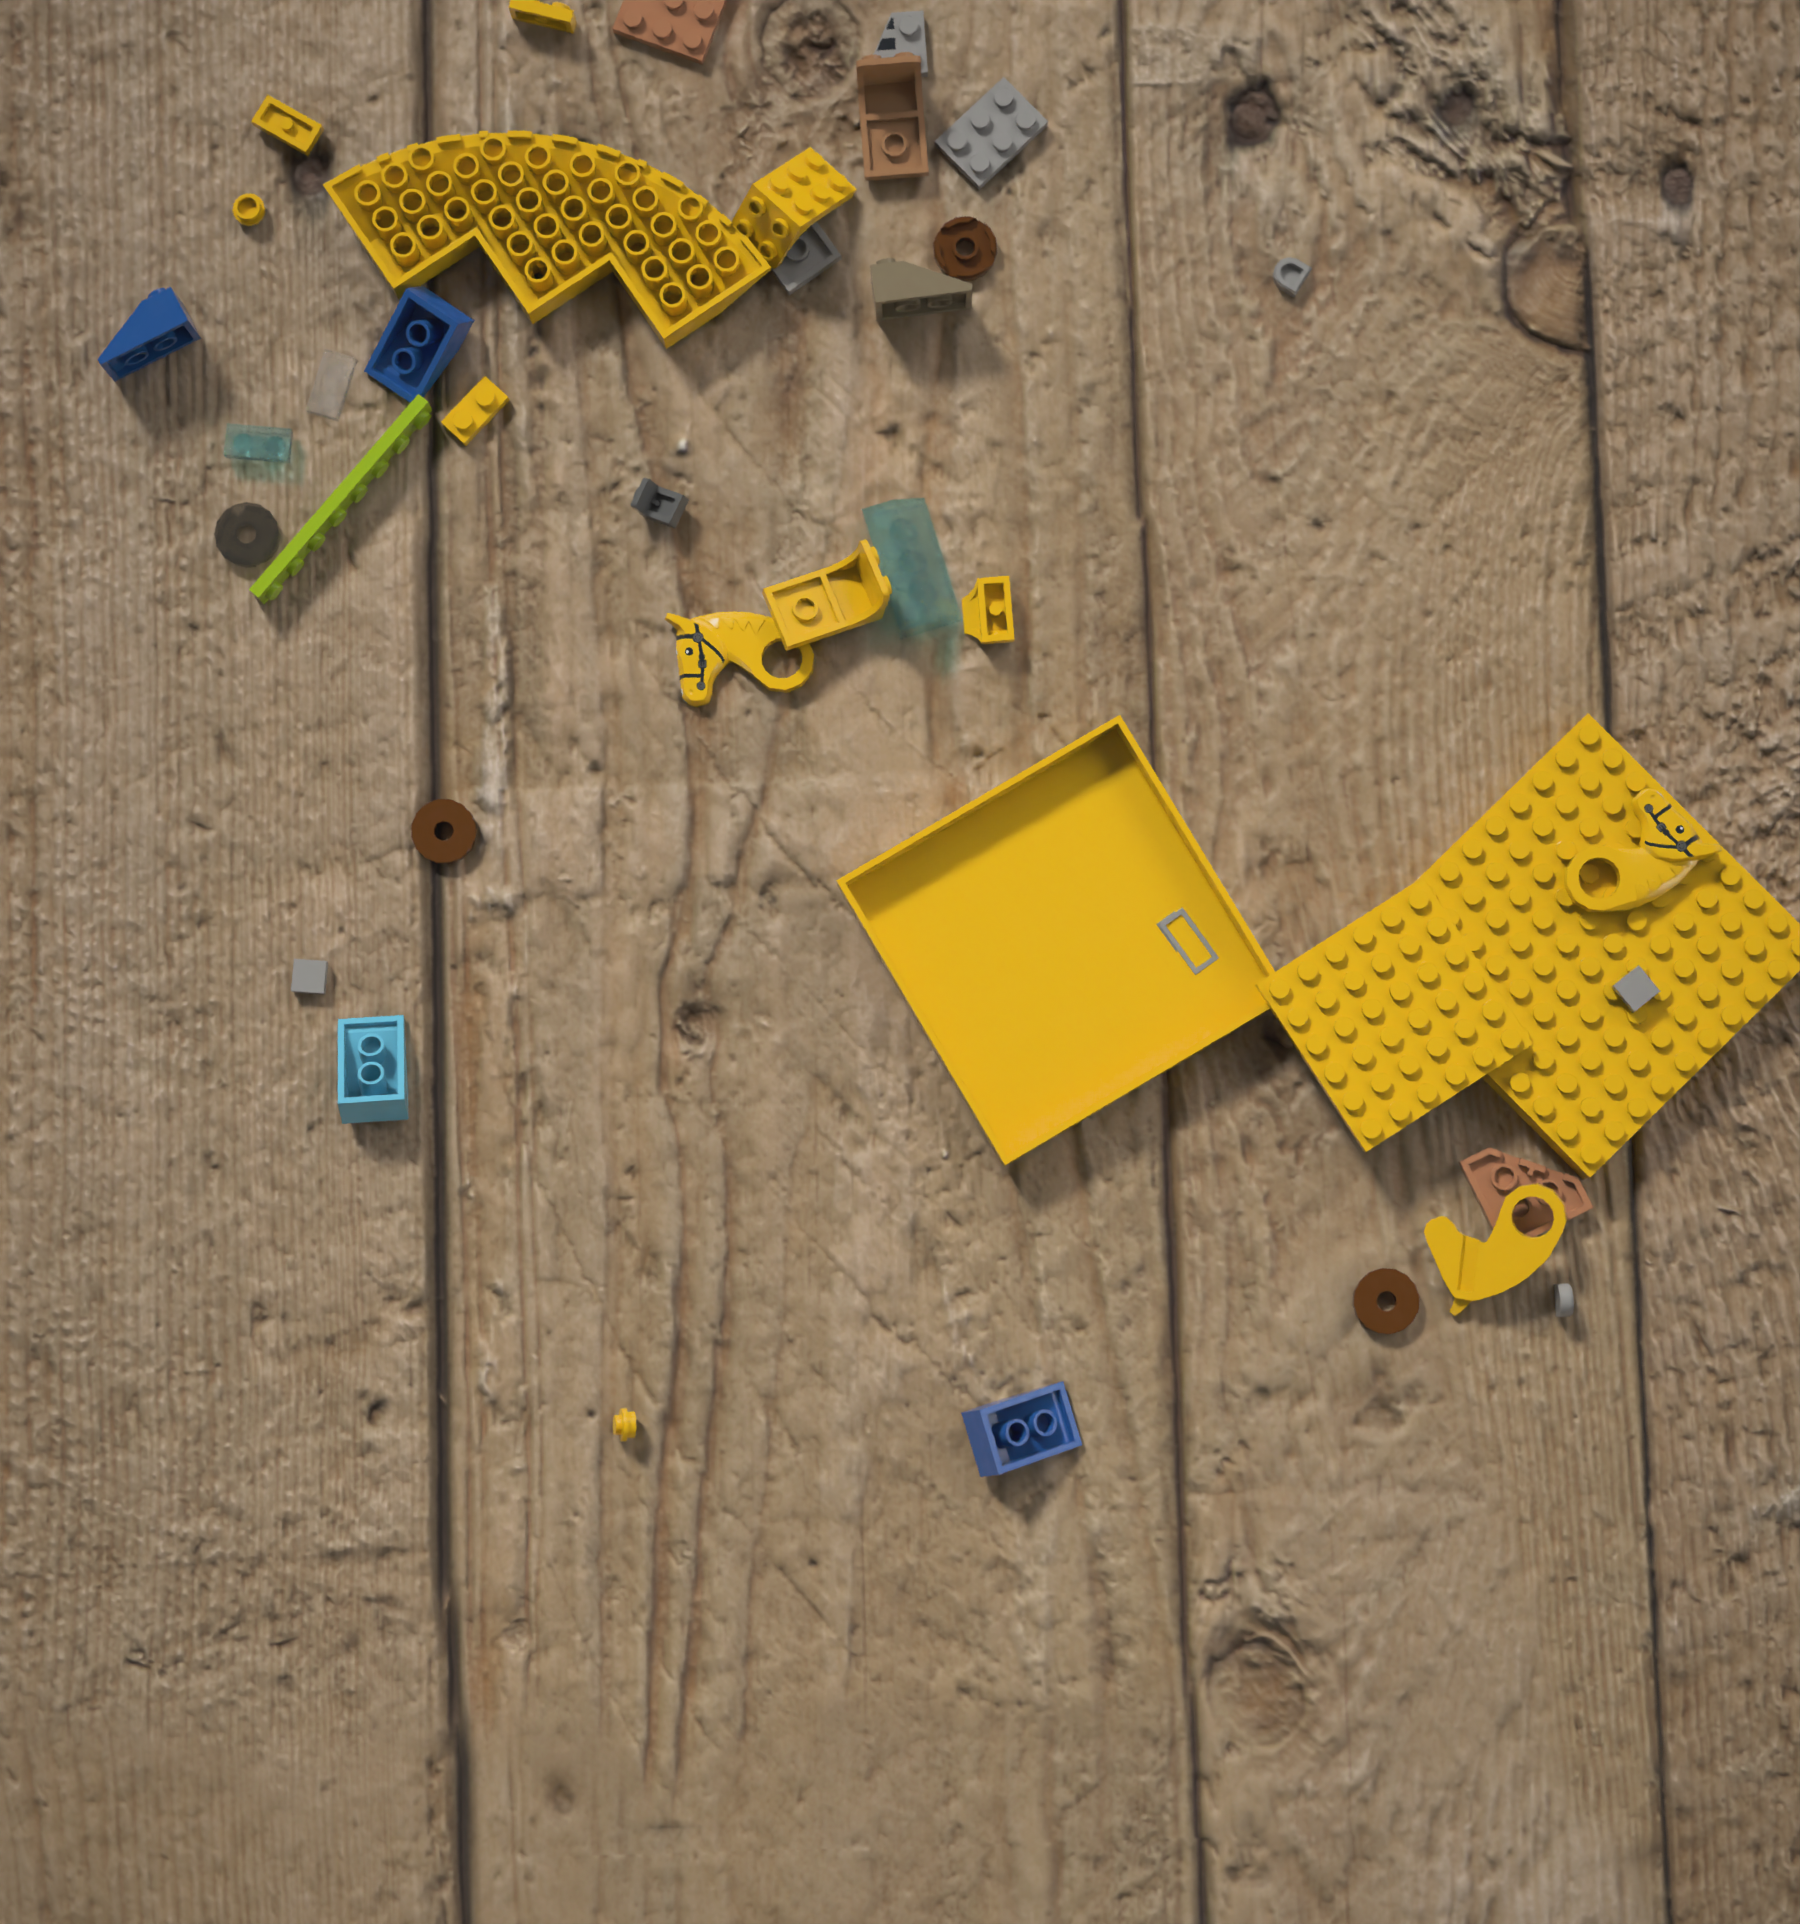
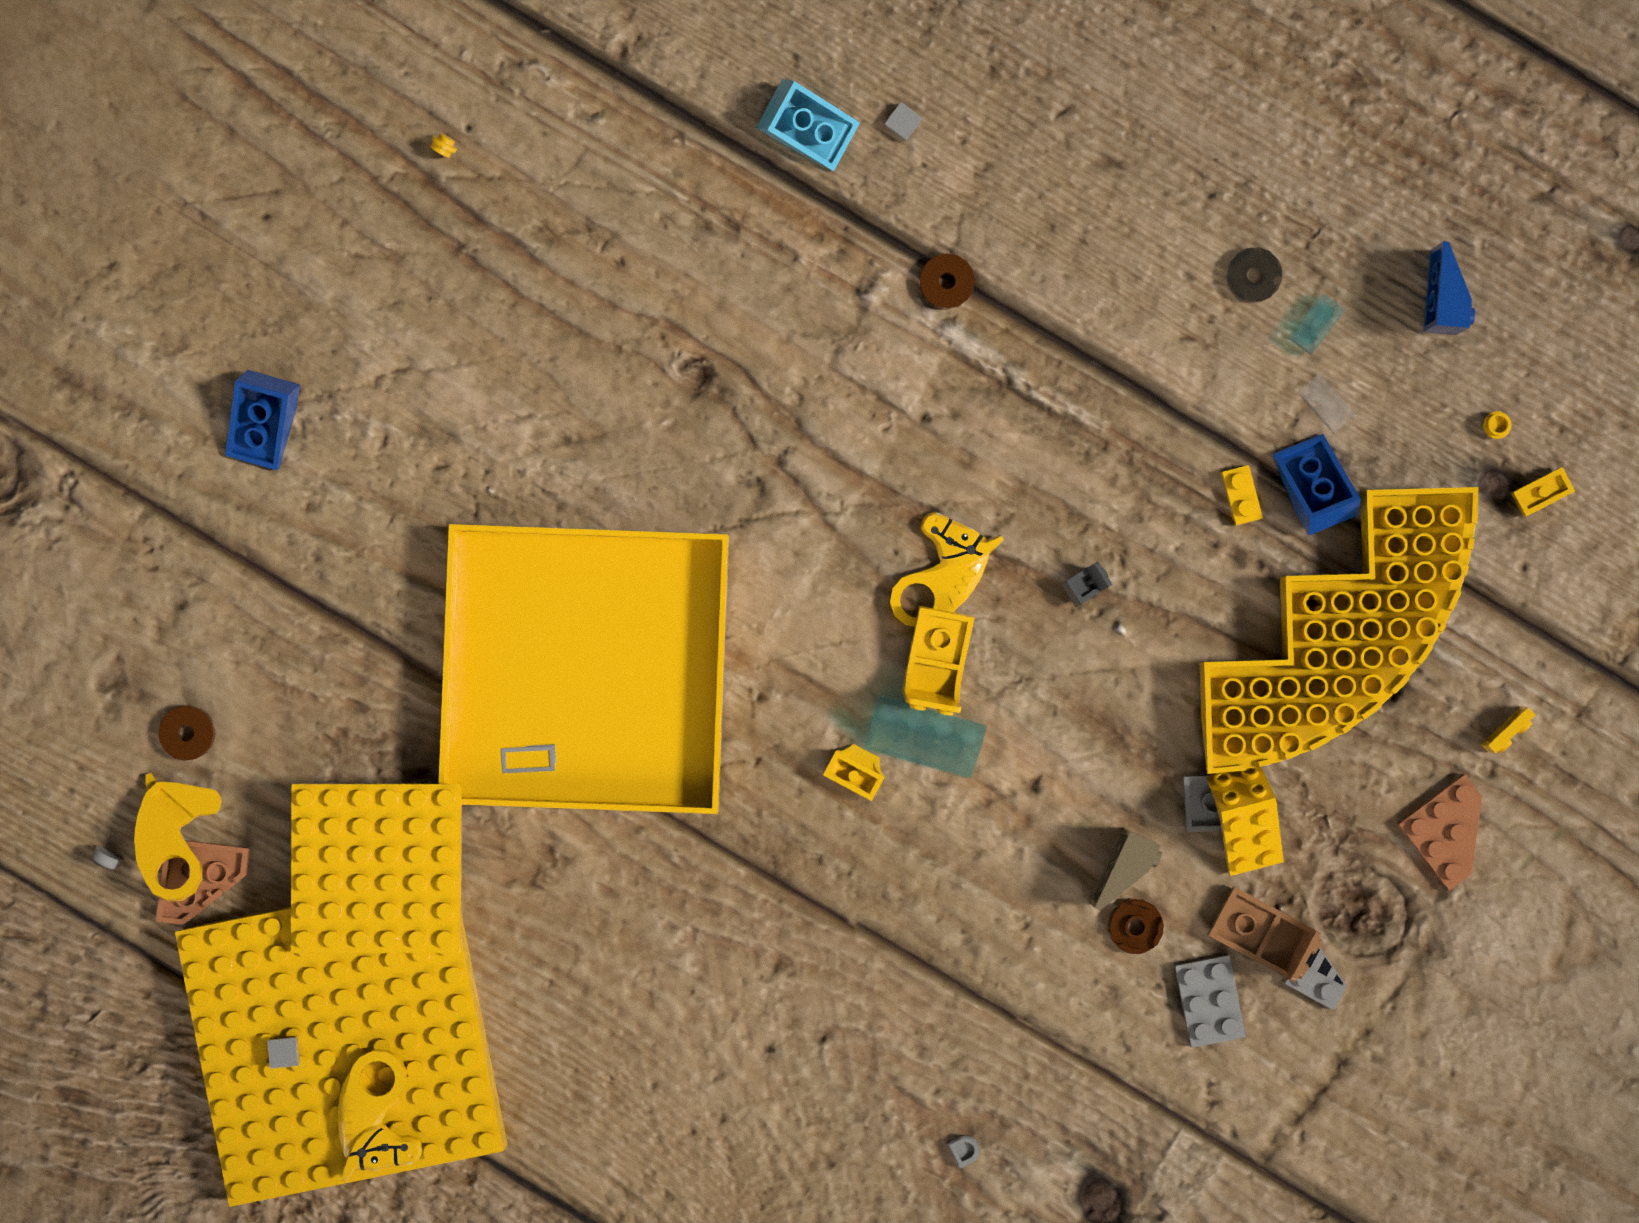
camera: 120 degrees right, 5 degrees up
lime plate [249,394,432,604] -> none

